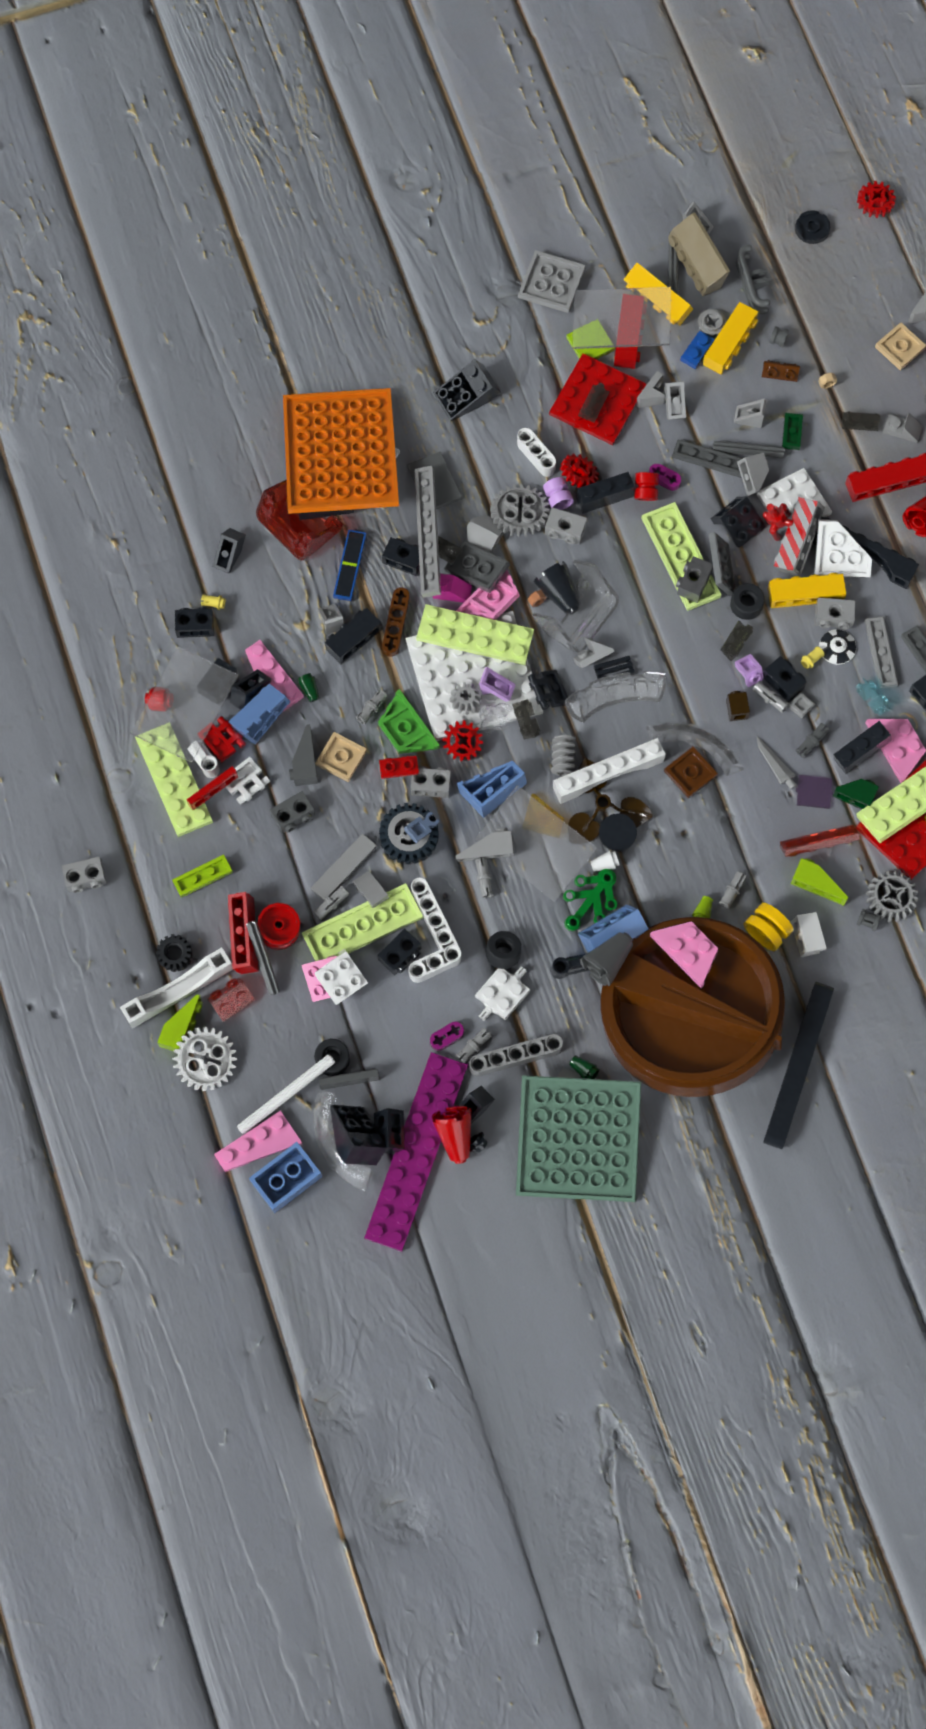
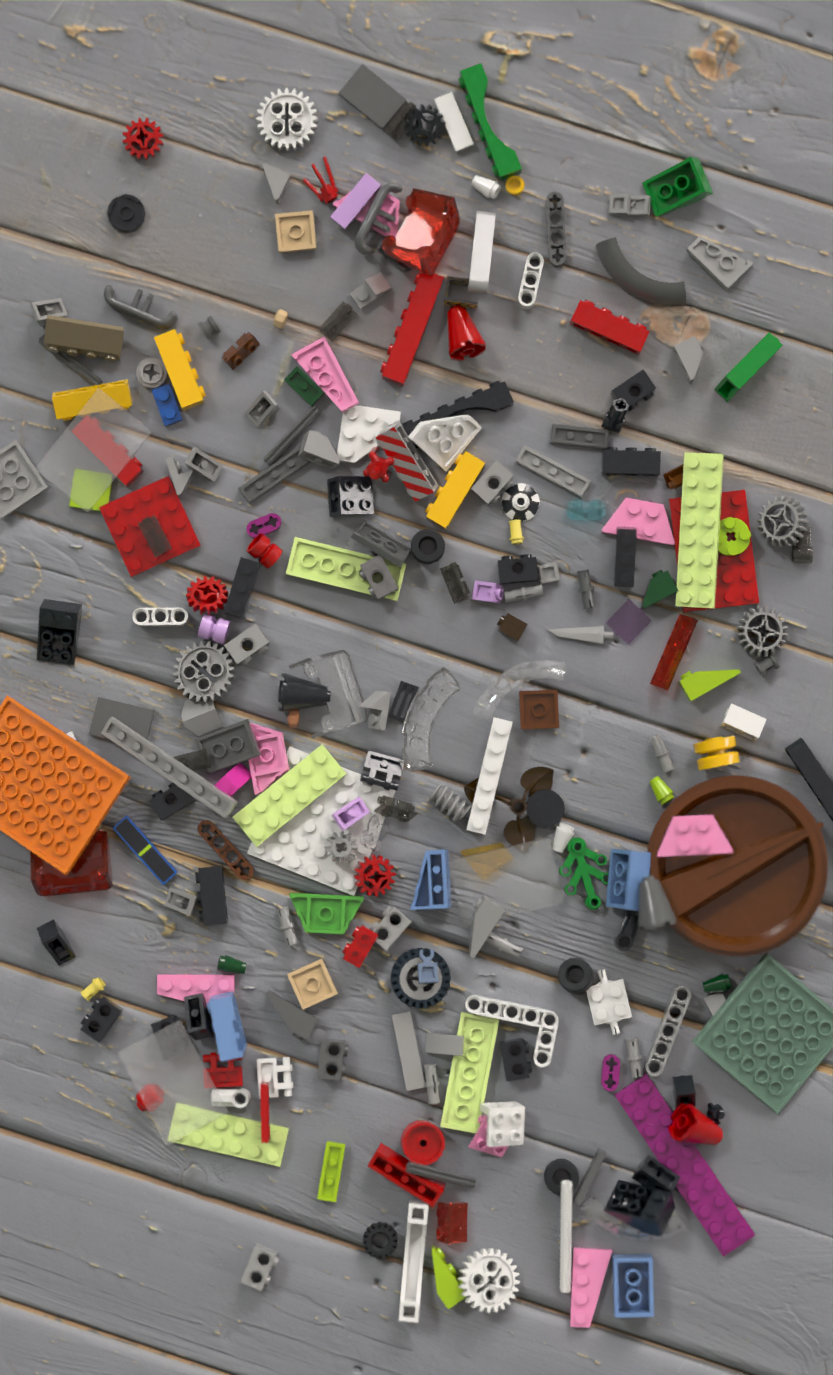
camera: 50 degrees left, 15 degrees up
none -> bright pink wing [292,337,360,413]

